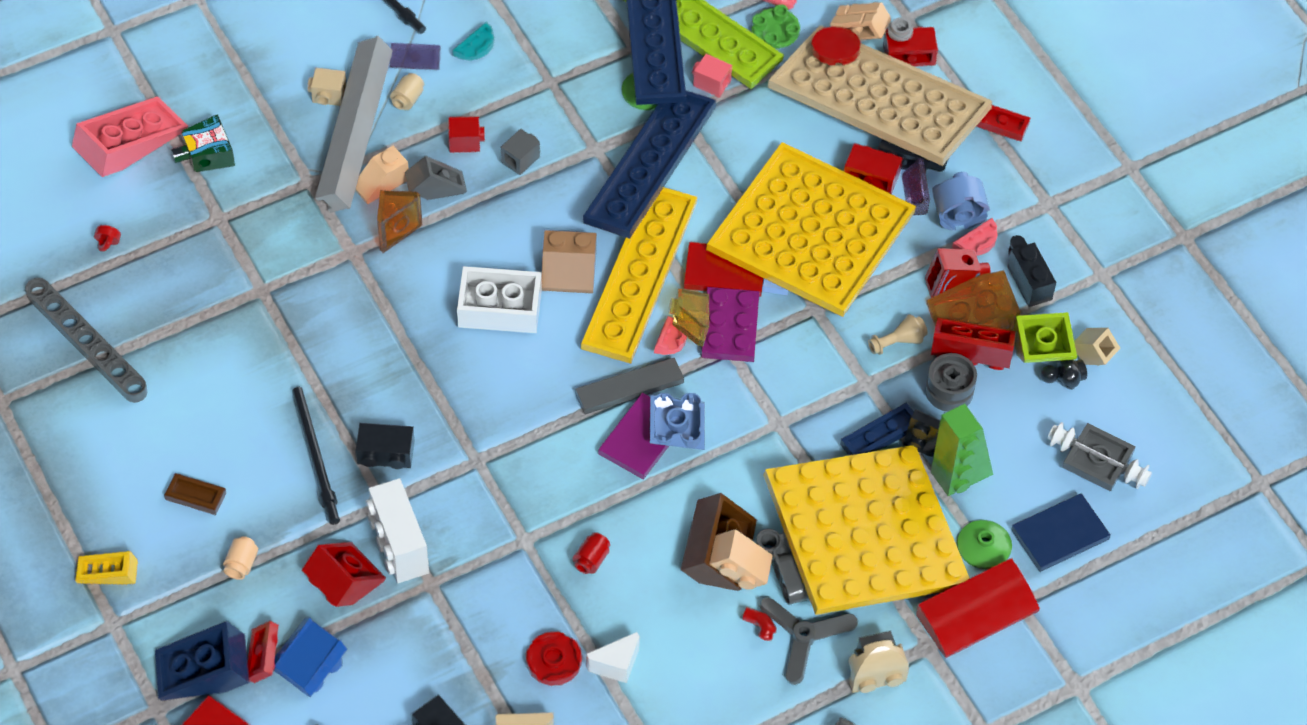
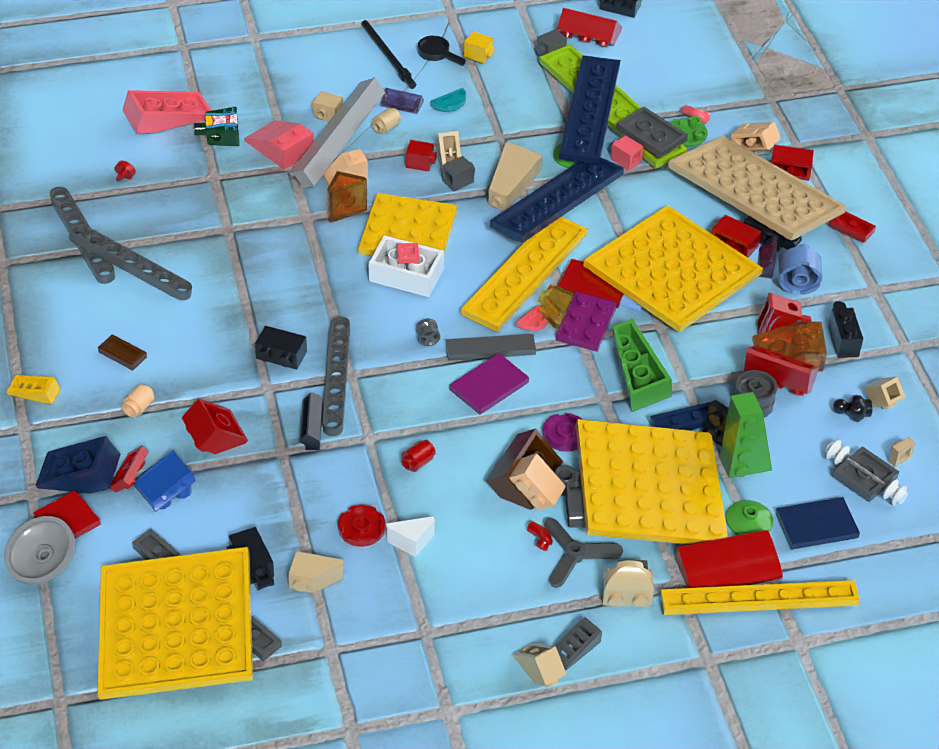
camera: 15 degrees right, 10 degrees down
black bar [292,387,340,525] -> none
white brick [366,478,429,583] -> none
dark grey slope [405,156,467,200] -> none
slope [542,230,597,293] -> none
medium blue slope [650,393,705,450] -> none
red tile [811,26,861,66] -> none
tan piece [868,314,927,355] -> none
light grey plate [888,18,913,41] -> none
coral plate [952,218,998,256] -> none
lime slope [1013,312,1077,363] -> none
none -> dark grey beam [69,223,192,300]
none -> coral slope [244,120,314,170]
none -> black piece [299,392,323,450]
none -> dark grey beam [322,316,350,436]
none -> yellow plate [358,193,458,256]
none -> coral tile [396,243,419,264]
none -> dark grey wheel [416,318,440,346]
none -> tan slope [437,131,461,173]
none -> tan slope [488,141,543,211]
none -> magenta tile [543,413,583,452]
none -> bright green wedge [612,319,672,412]
none -> dark grey plate [616,106,688,158]
none -> yellow plate [660,580,860,615]
none -> tan plate [888,437,915,467]

